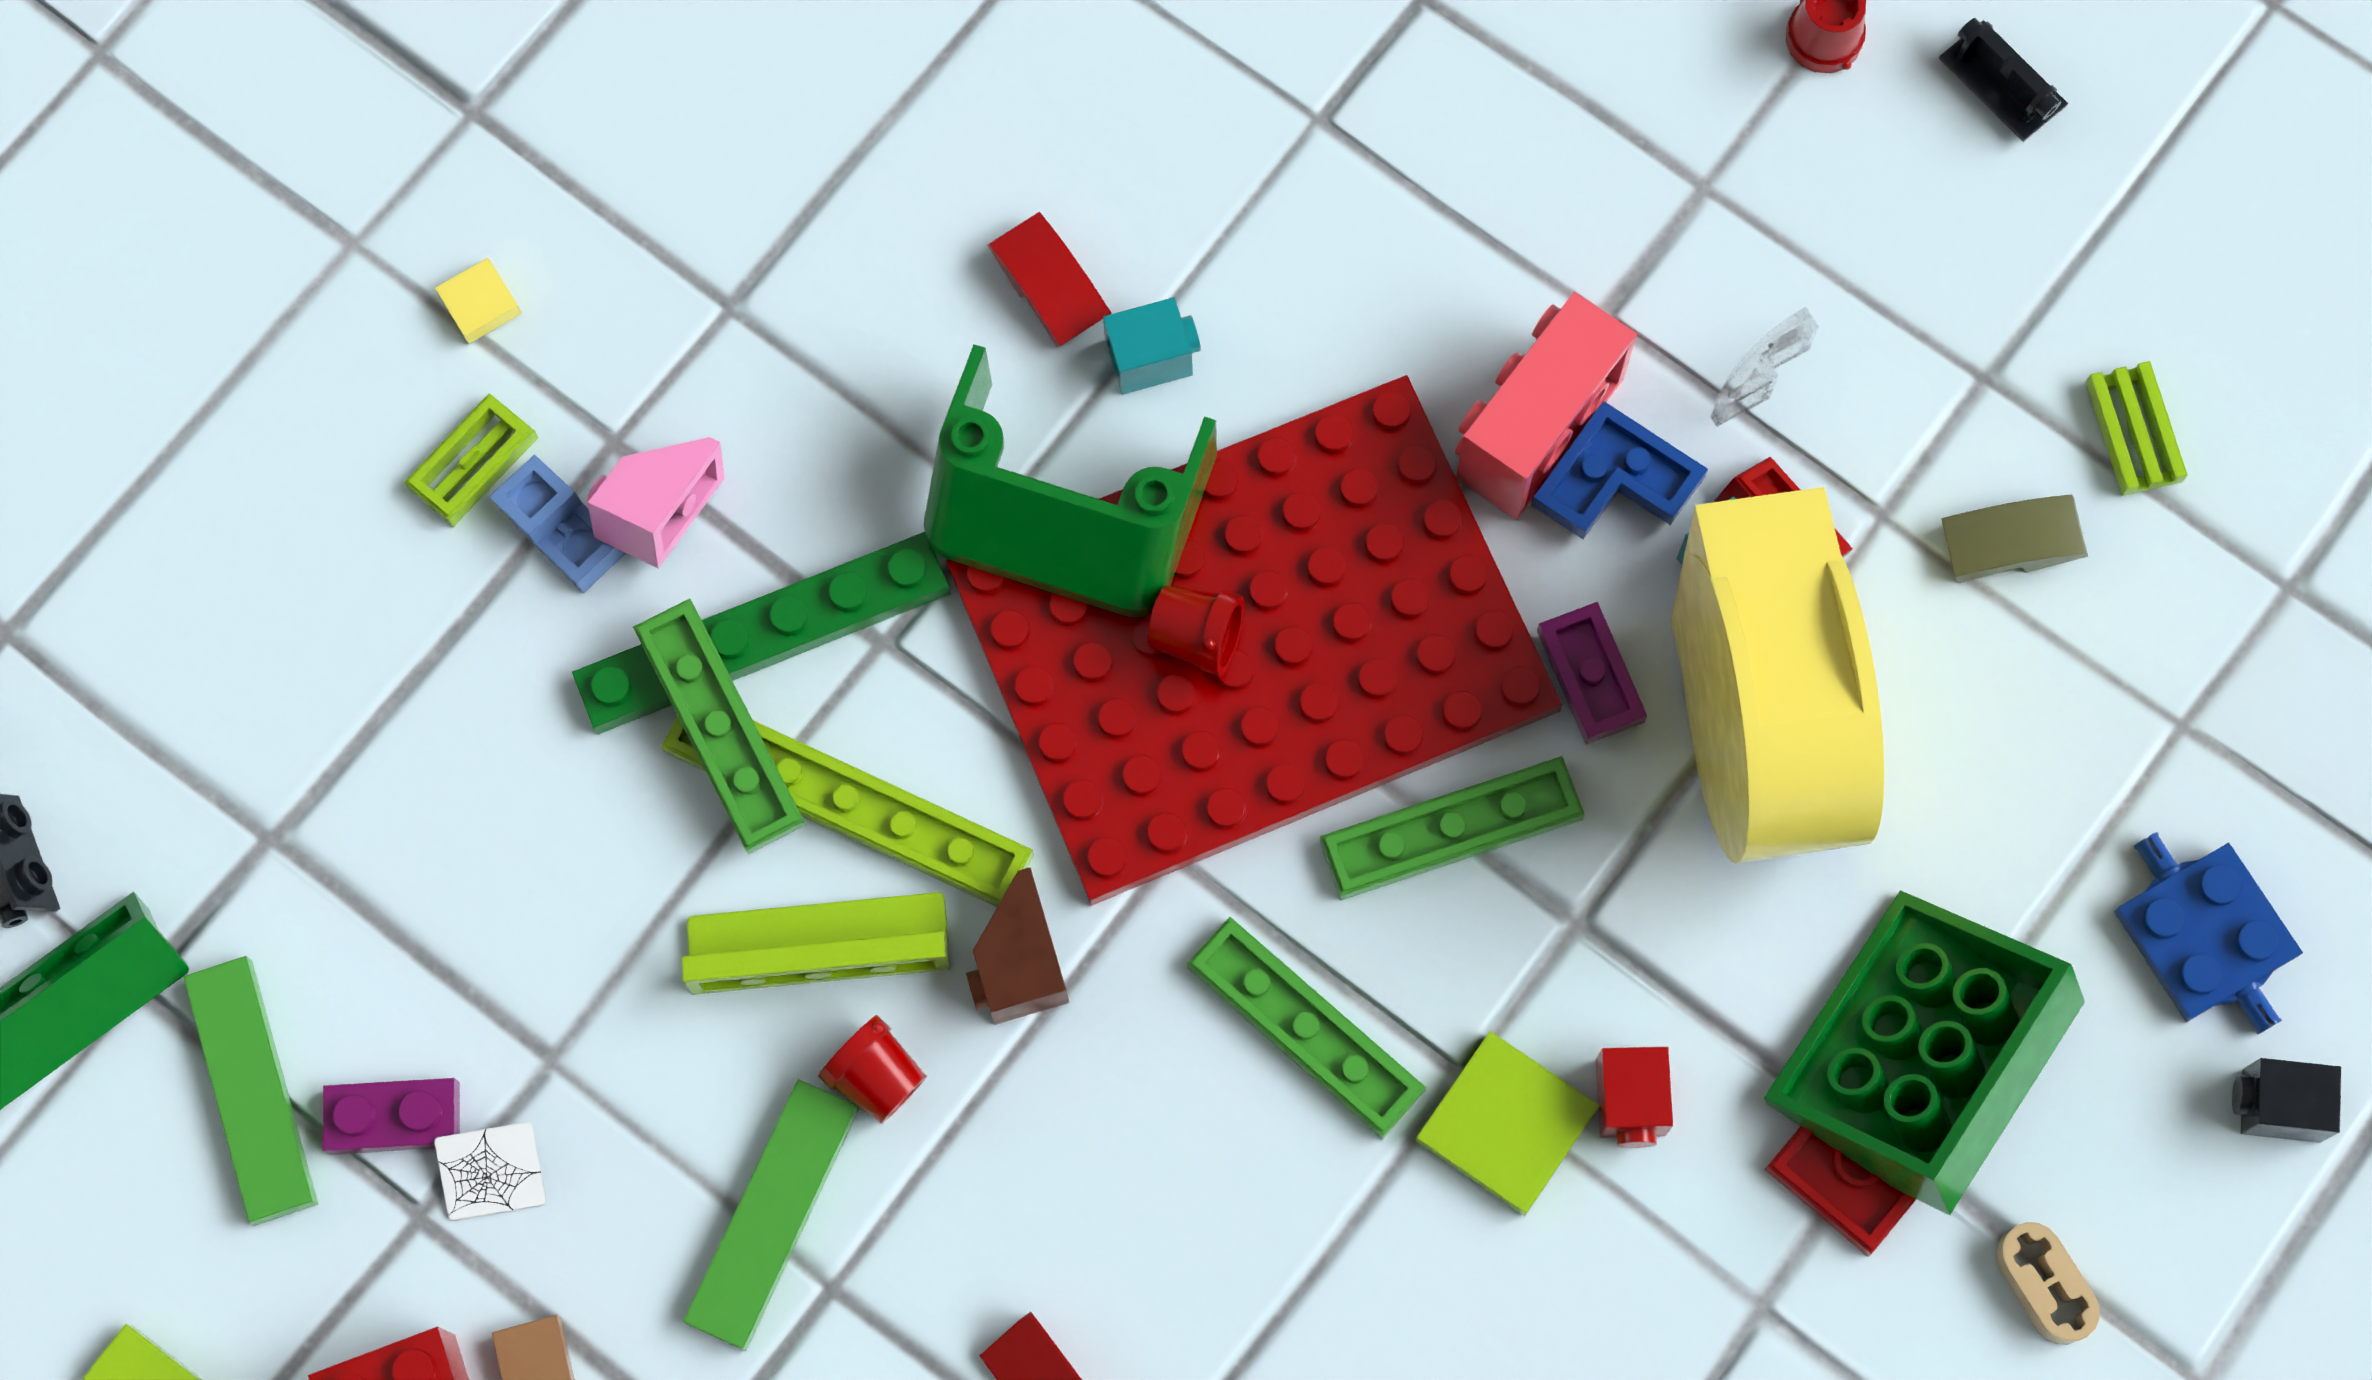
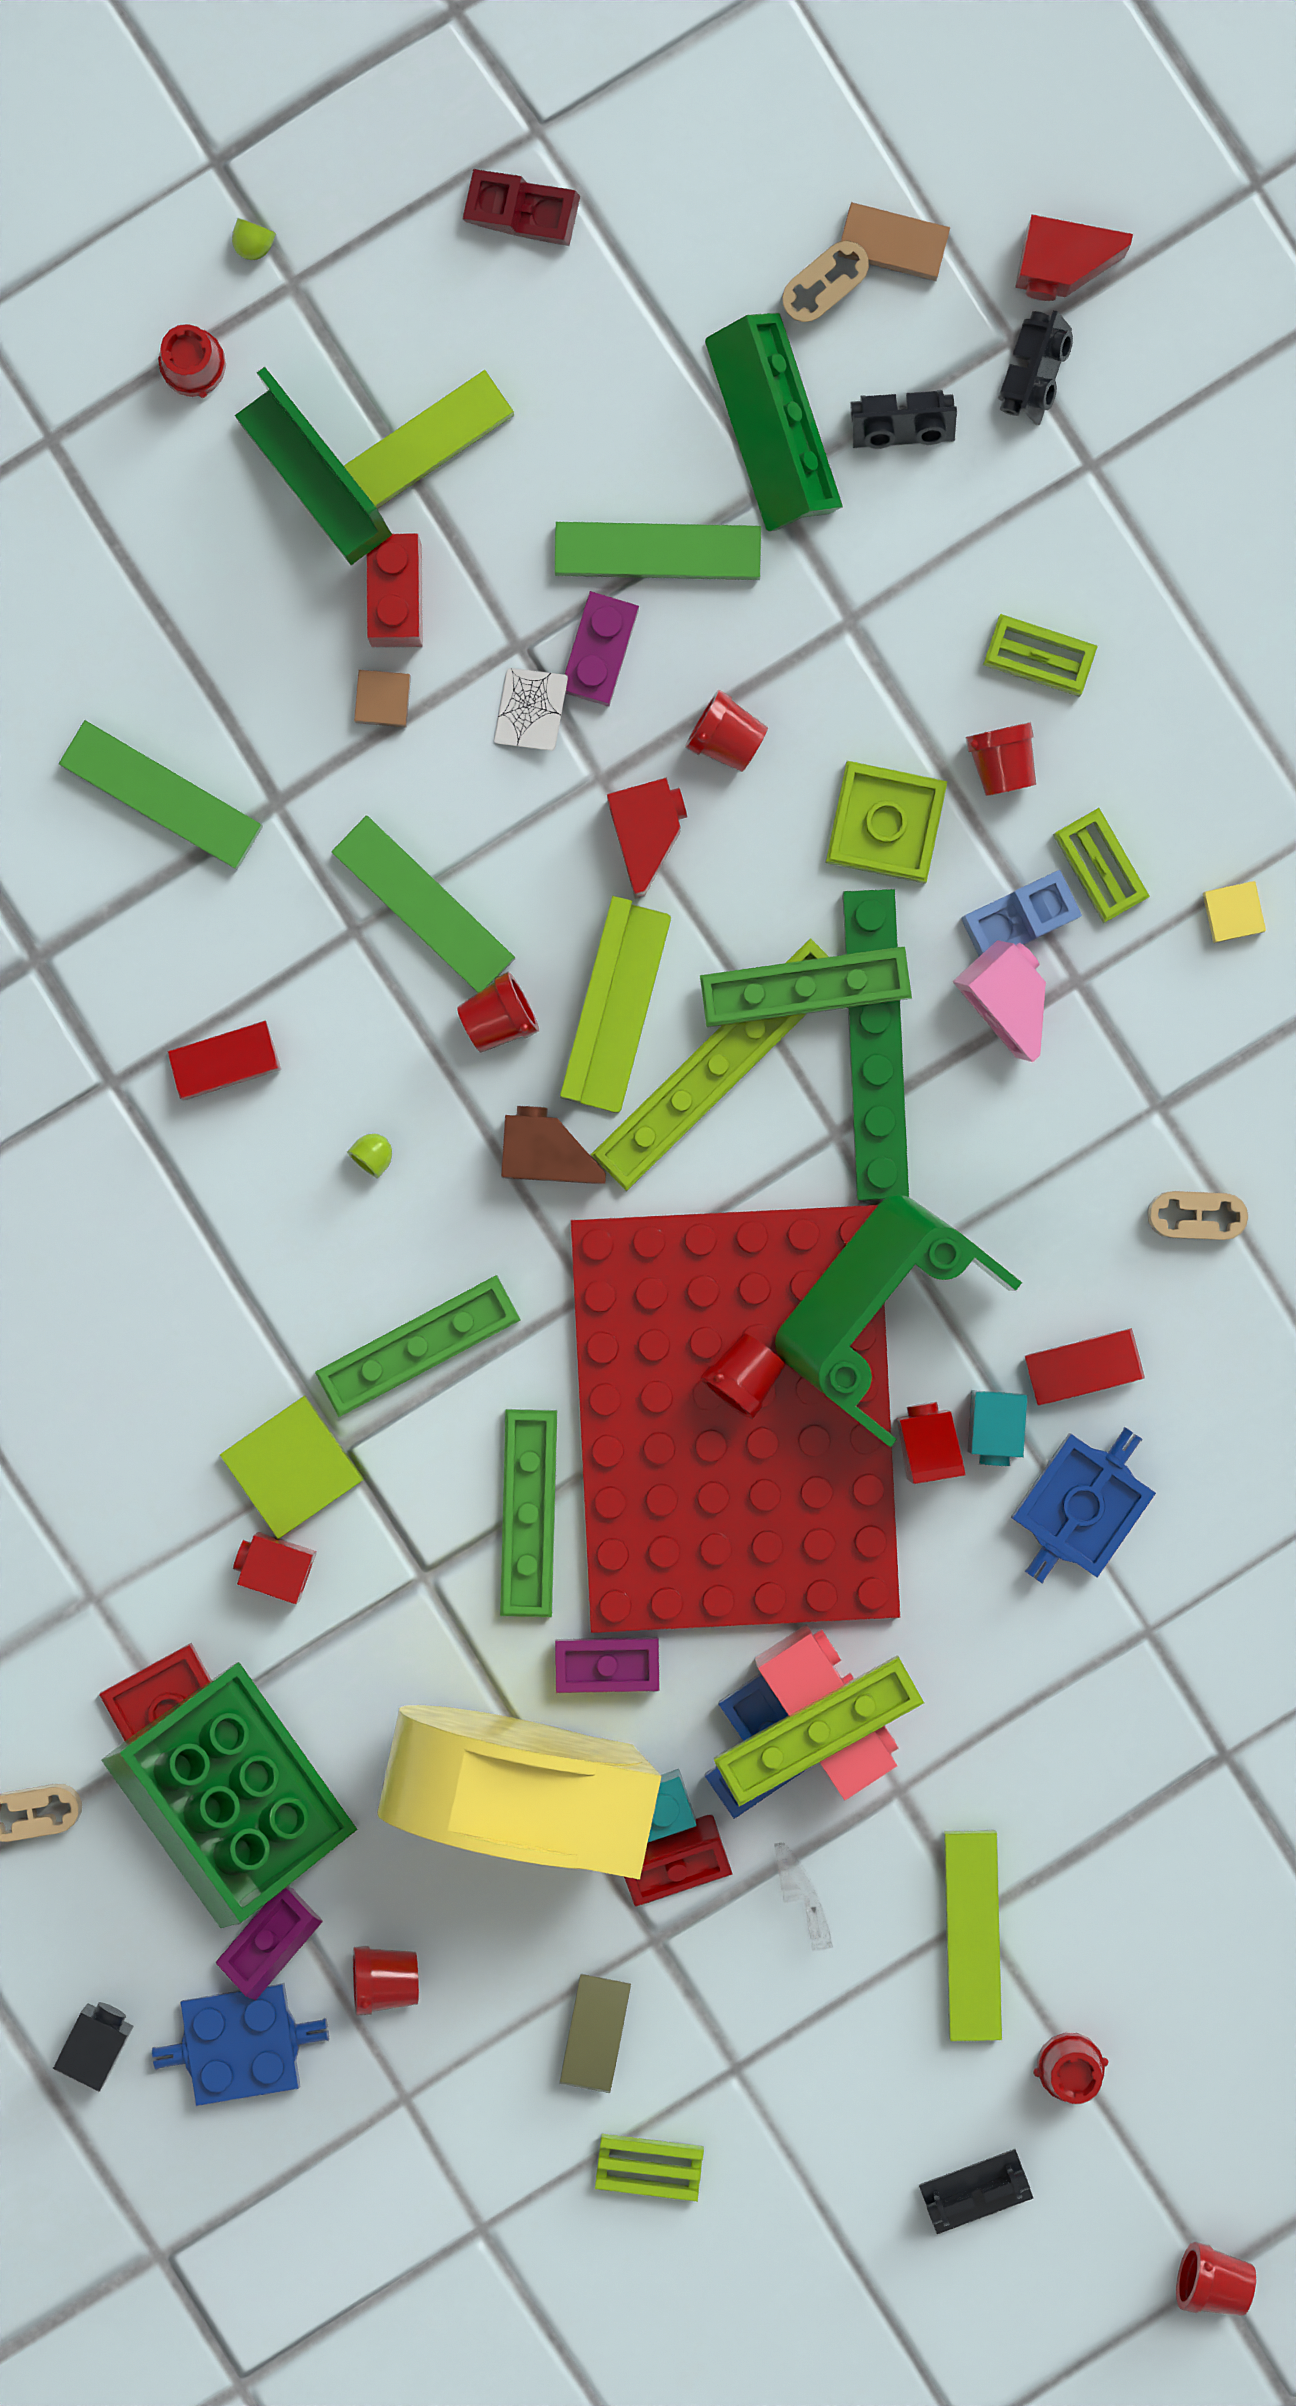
camera: 105 degrees right, 15 degrees up
none -> magenta plate [215,1886,323,2000]
none -> lime hinge [347,1134,392,1178]
none -> red piece [353,1946,419,2015]
none -> red slope [607,777,687,899]
none -> red piece [685,690,768,772]
none -> lime tile [713,1655,924,1807]
none -> lime tile [825,761,948,884]
none -> red slope [897,1402,966,1484]
none -> lime tile [944,1830,1002,2041]
none -> red piece [965,722,1036,796]
none -> lime tile [983,614,1098,697]
none -> blue plate [1011,1427,1156,1584]
none -> tan beam [1147,1191,1248,1240]

